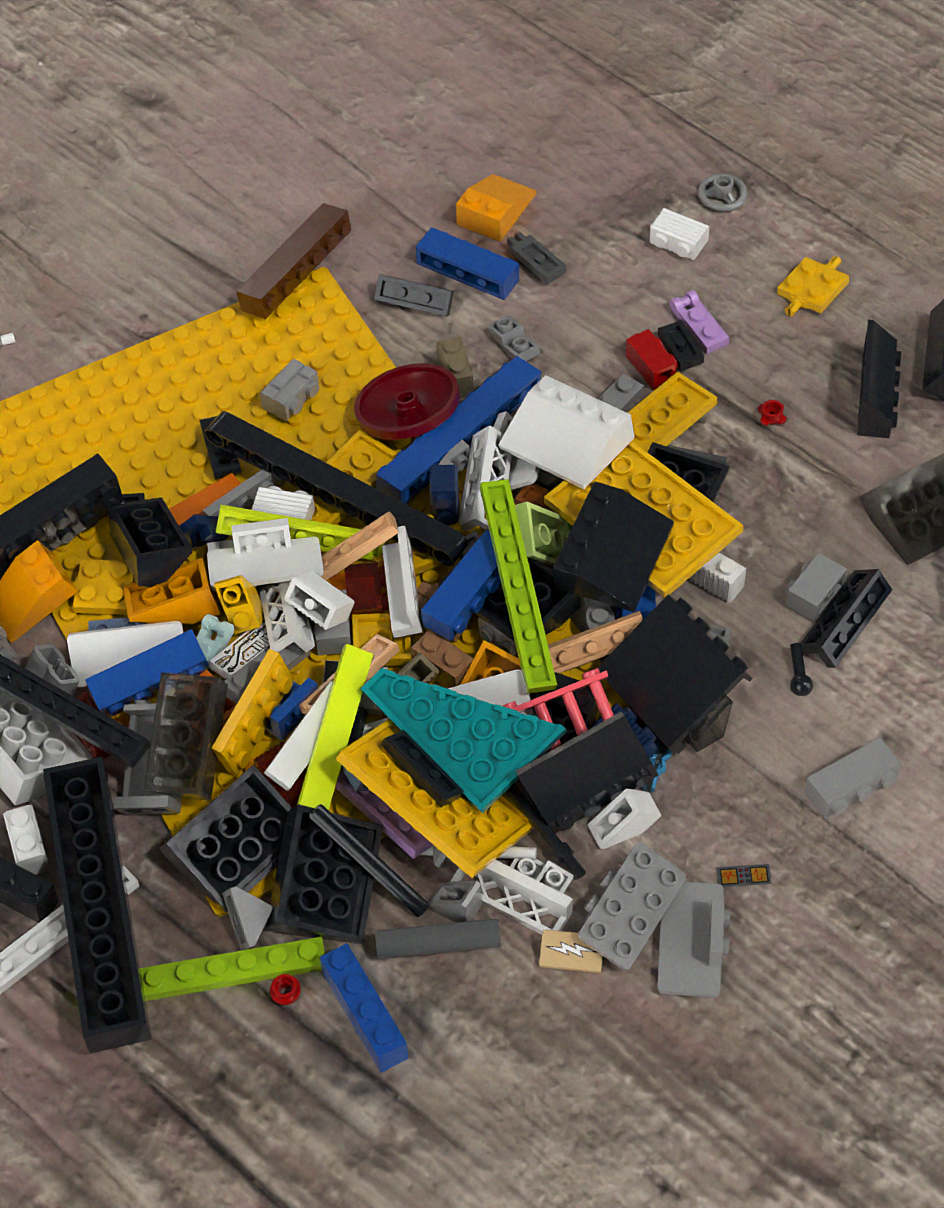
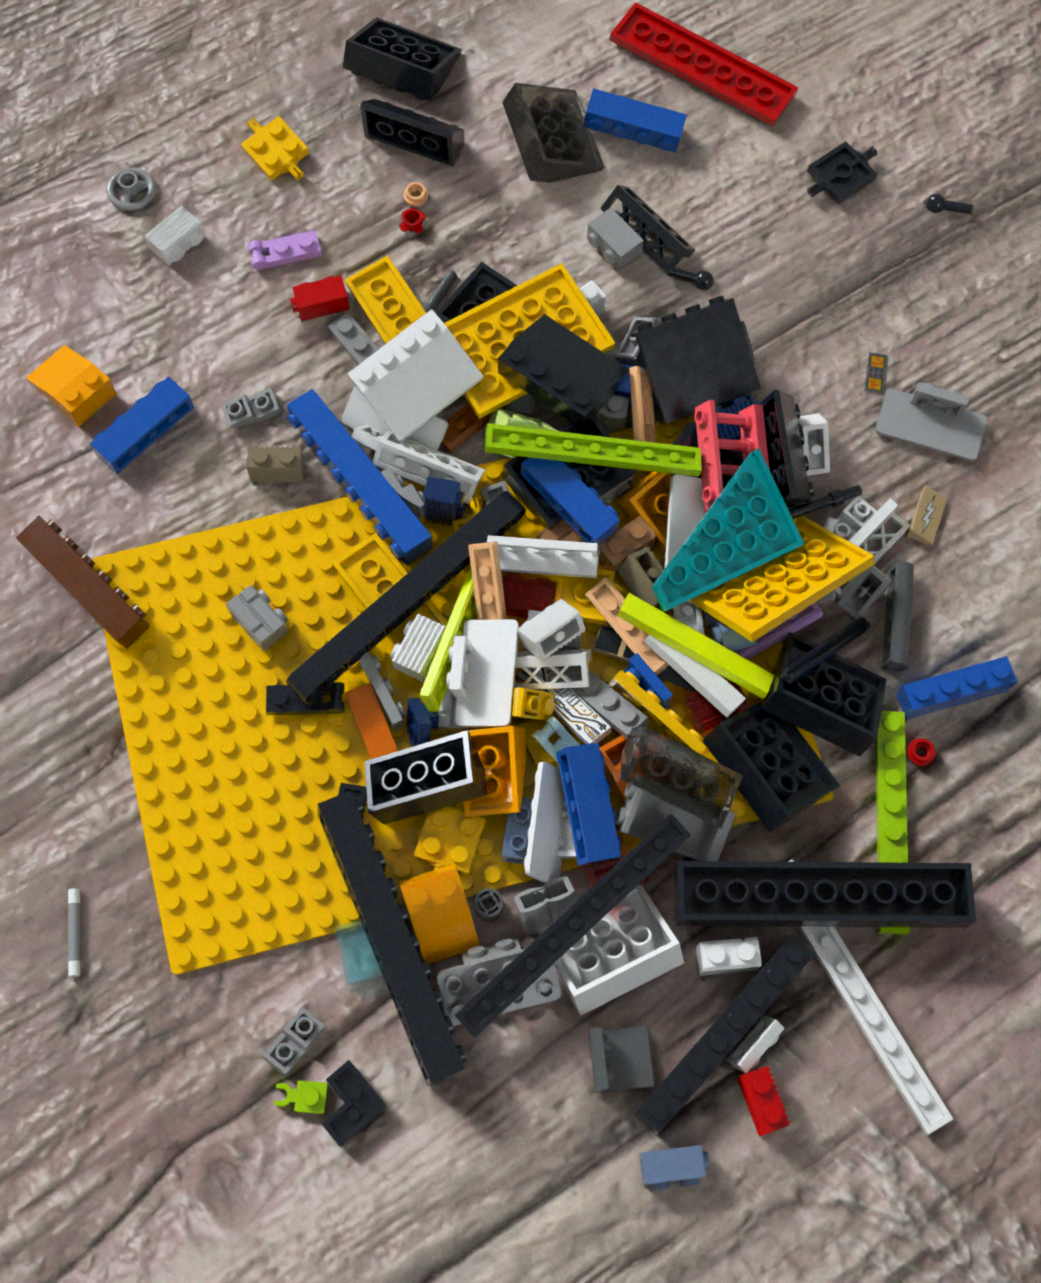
camera: 80 degrees left, 15 degrees up
light grey slope [222,887,273,951] -> none
dark red dish [354,363,460,440] -> none
black plate [374,274,454,316] -> none
black tile [381,730,464,807] -> none
dark grey hinge [507,232,566,284] -> none
light grey bracket [578,842,686,970] -> none
black plate [657,320,704,371] -> none
light grey brick [804,737,901,819] -> none
none -> light nougat plate [404,182,428,207]
none -> dark grey wheel [474,888,503,922]

